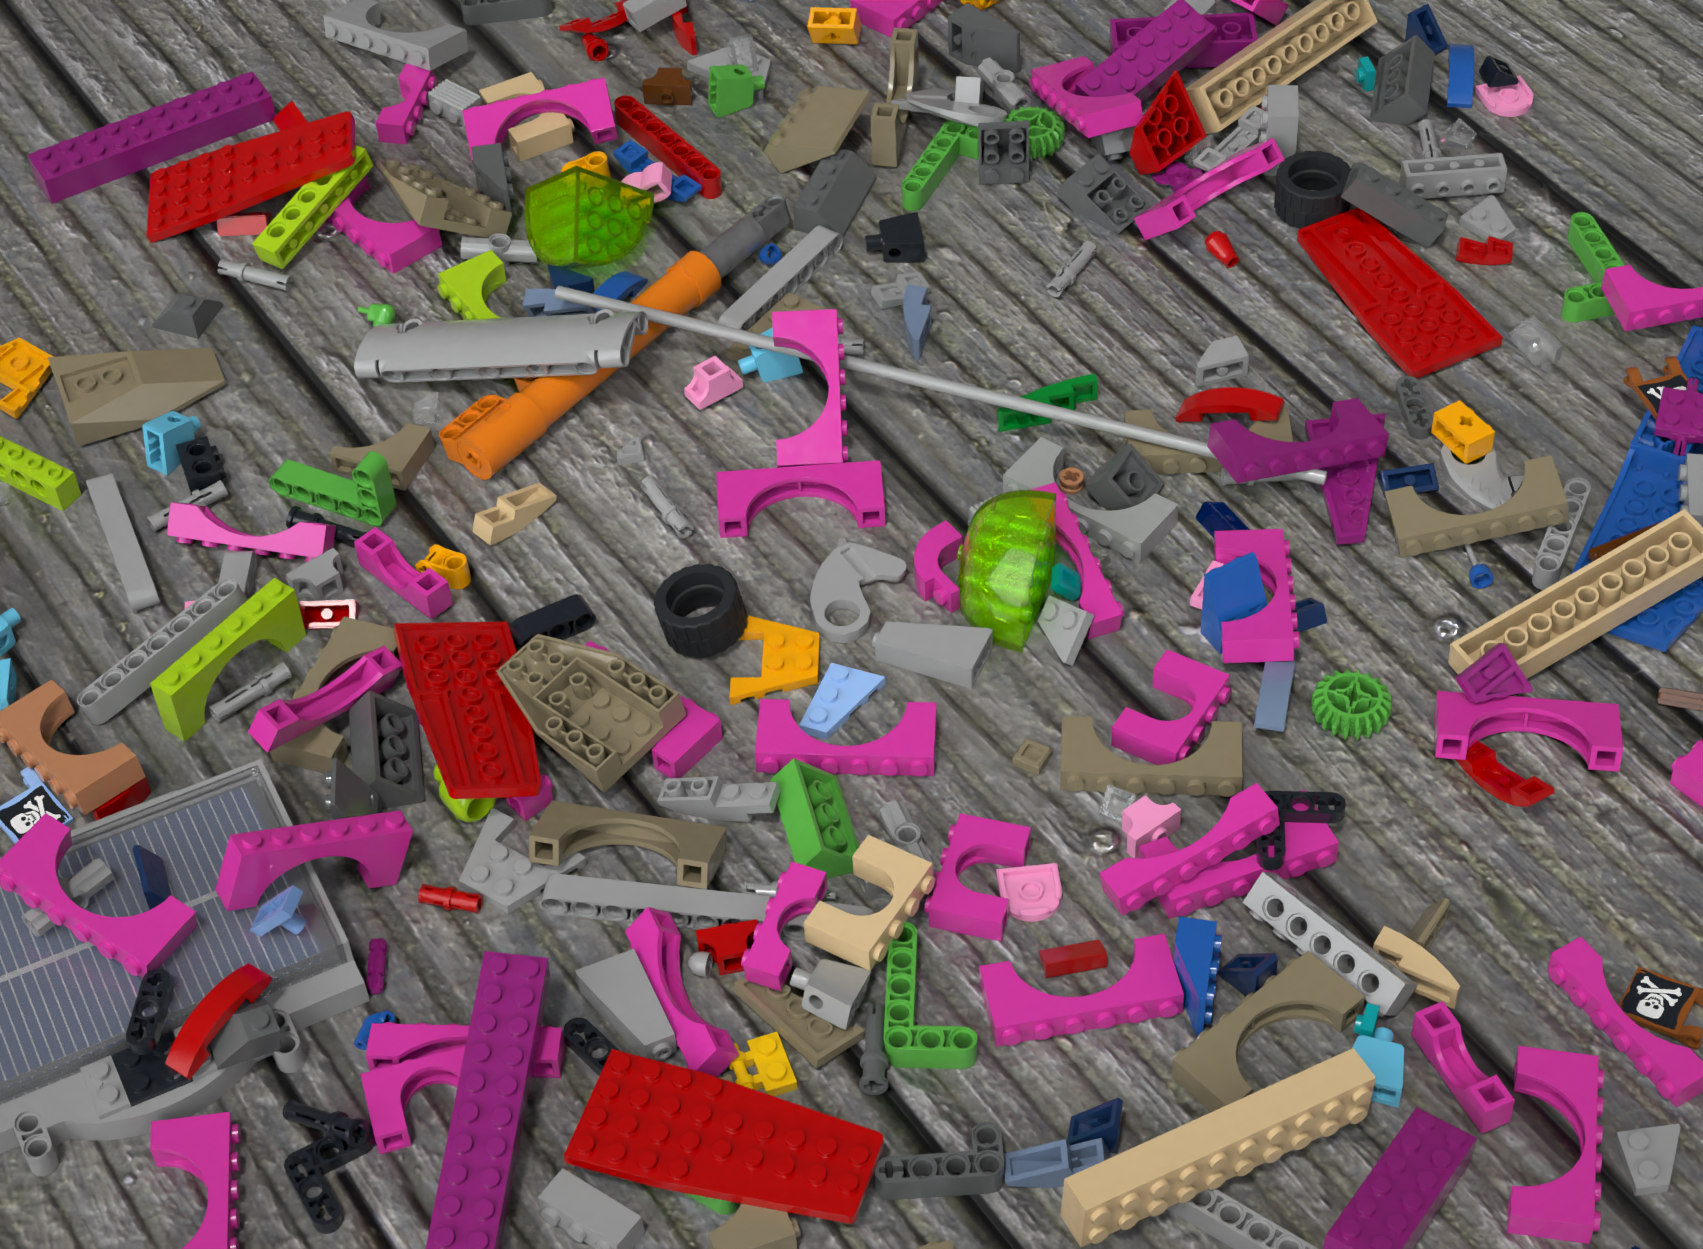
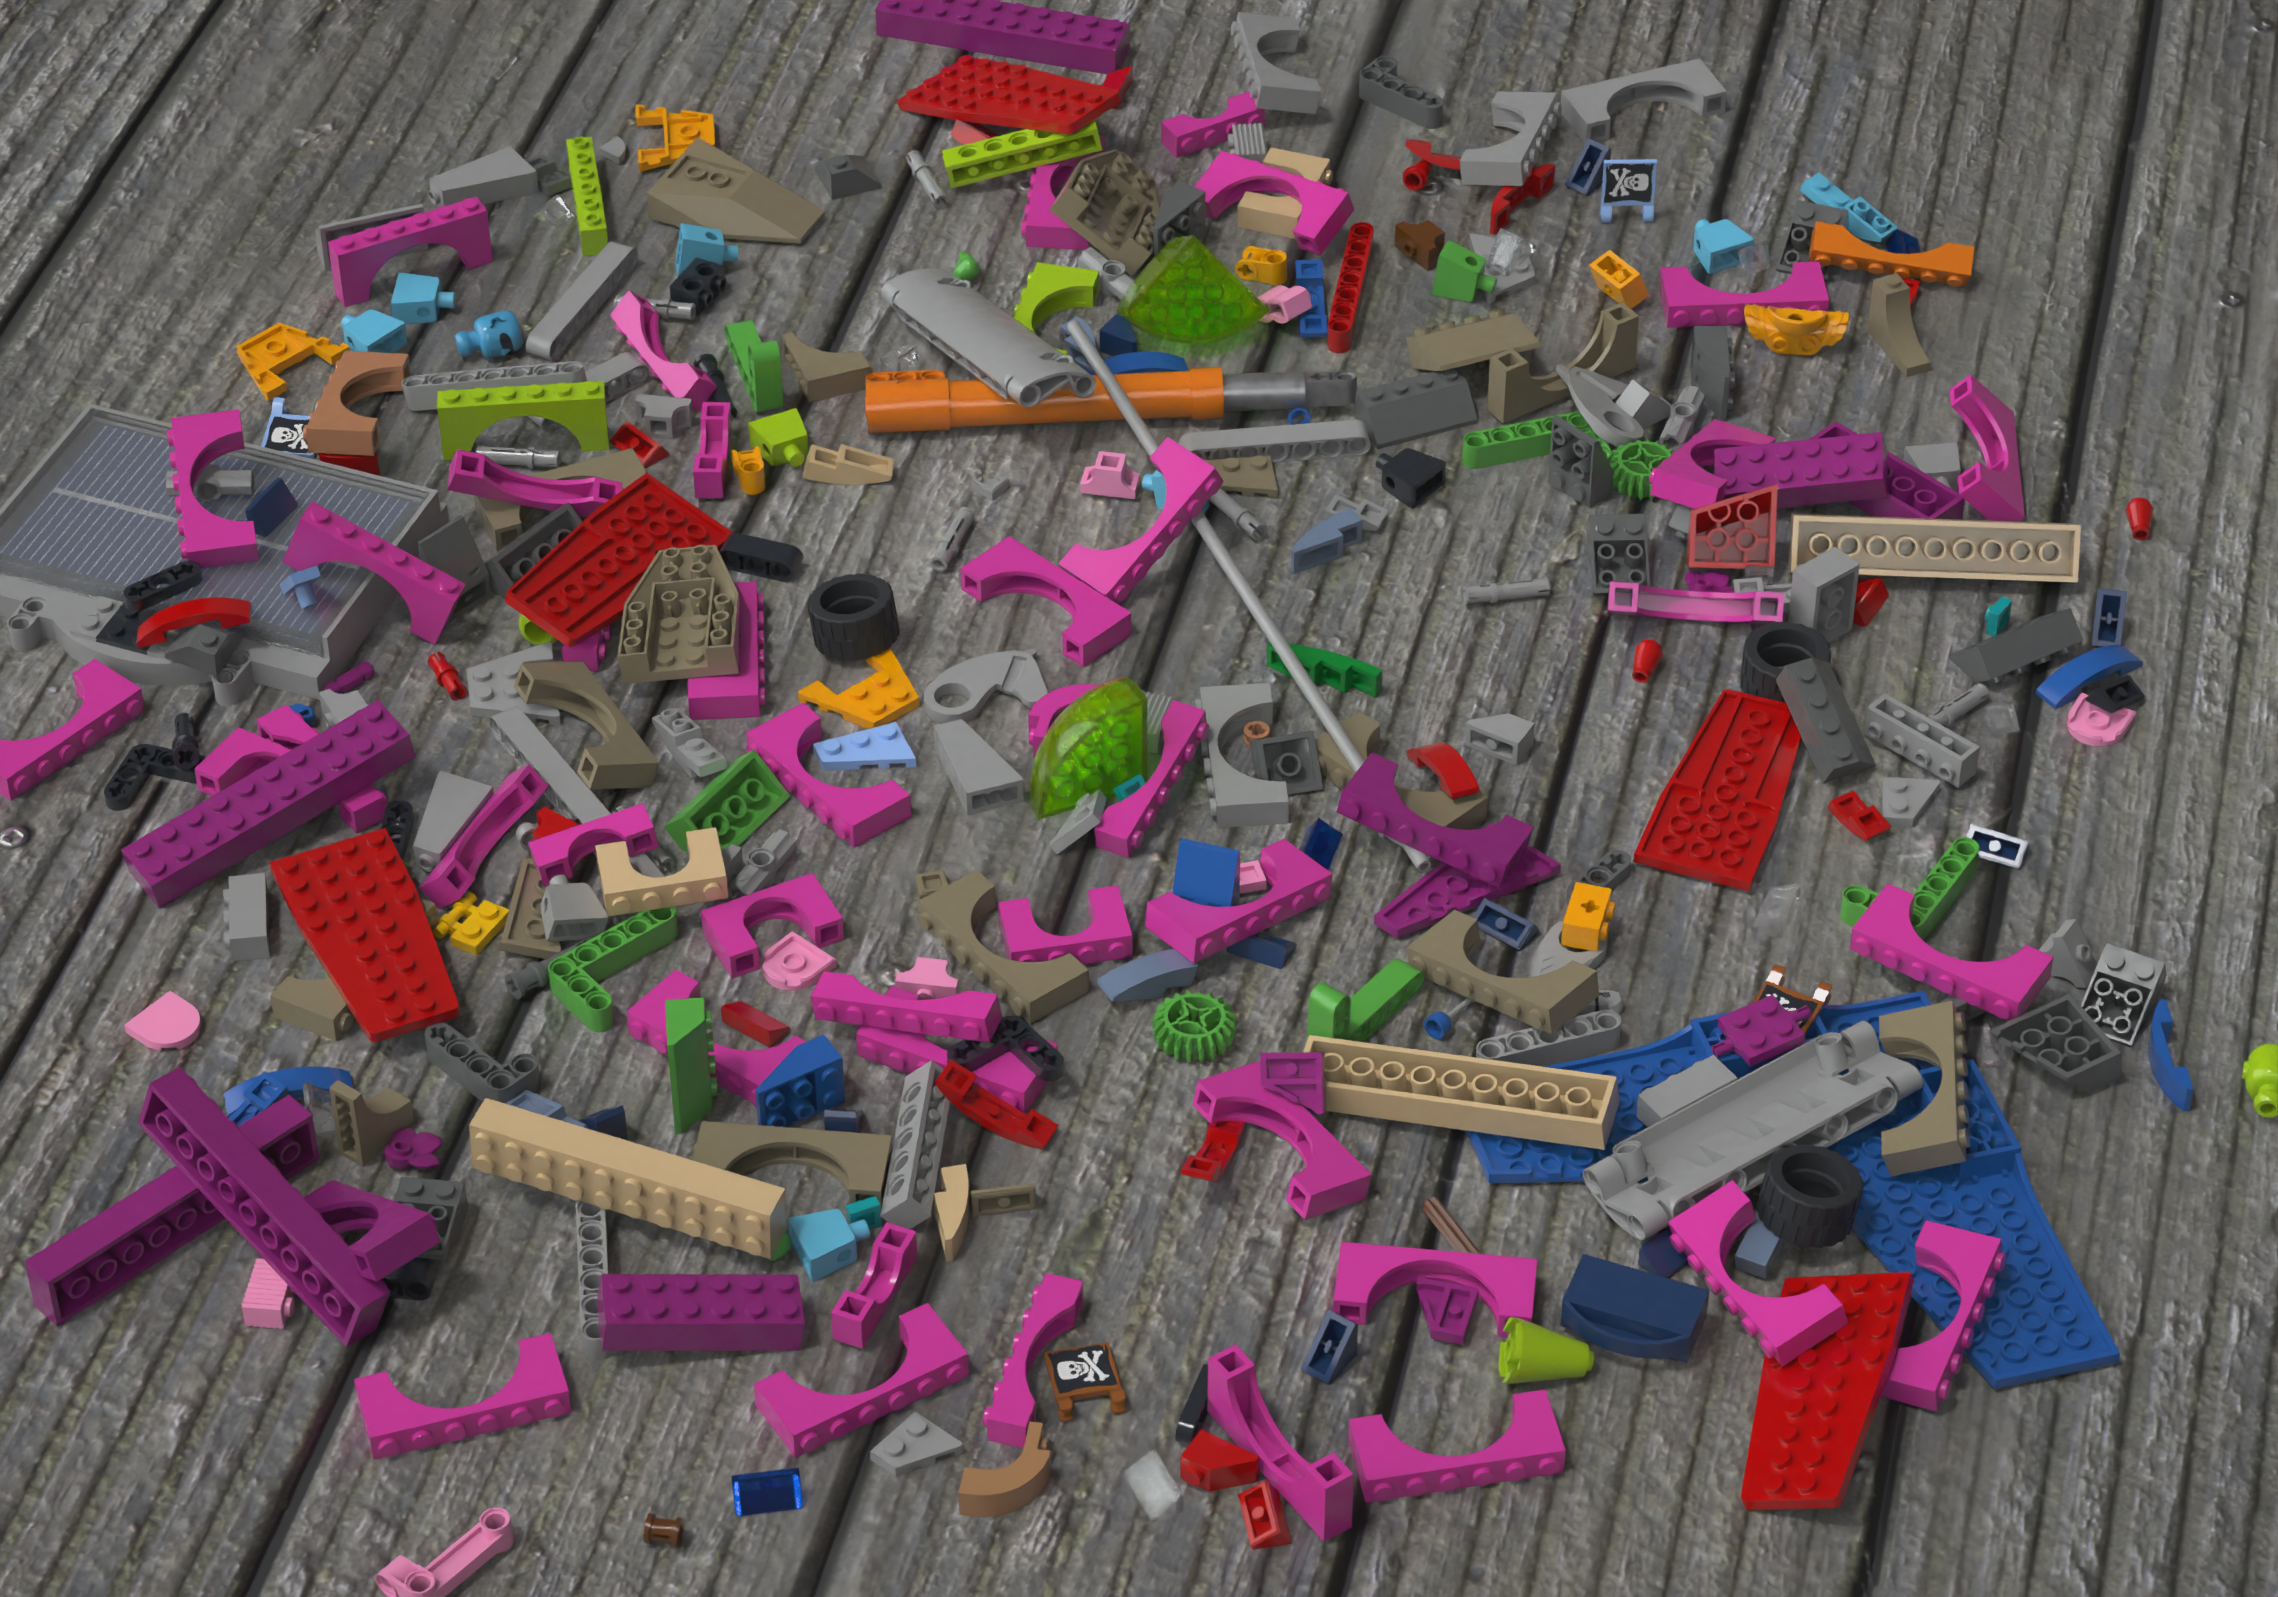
camera: 45 degrees right, 5 degrees down
none -> light grey brick [319,689,368,729]
none -> dark azure piece [454,310,523,359]
none -> bright green slope [665,997,718,1135]
none -> lime torso [748,408,809,467]
none -> red slope [935,1059,1059,1149]
none -> bright green beam [1307,958,1425,1042]
none -> slope [1967,824,2030,870]

